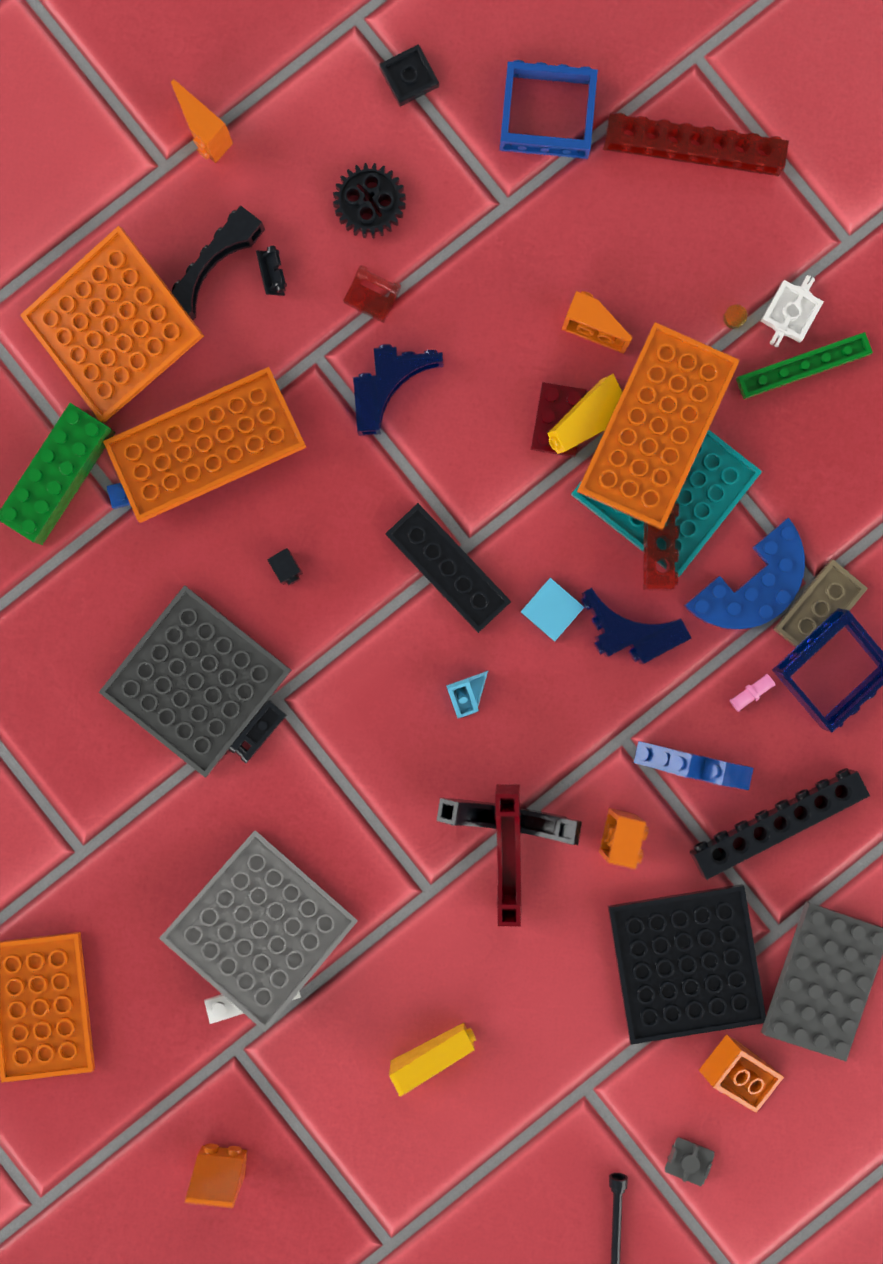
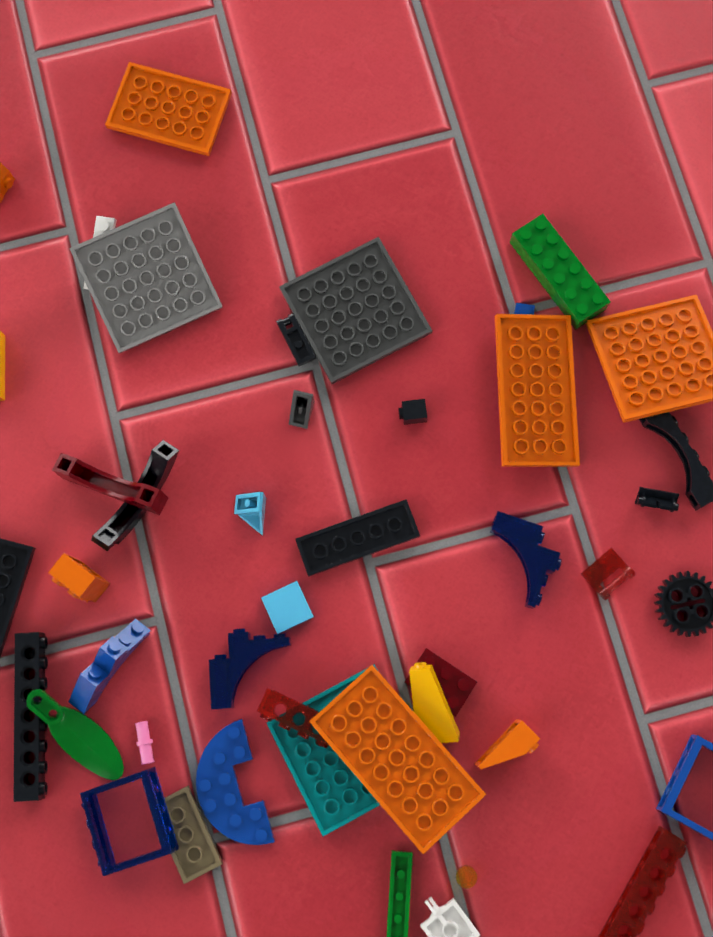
camera: 120 degrees right, 10 degrees down
none -> green plant [26,689,124,780]
none -> dark grey slope [289,390,315,429]

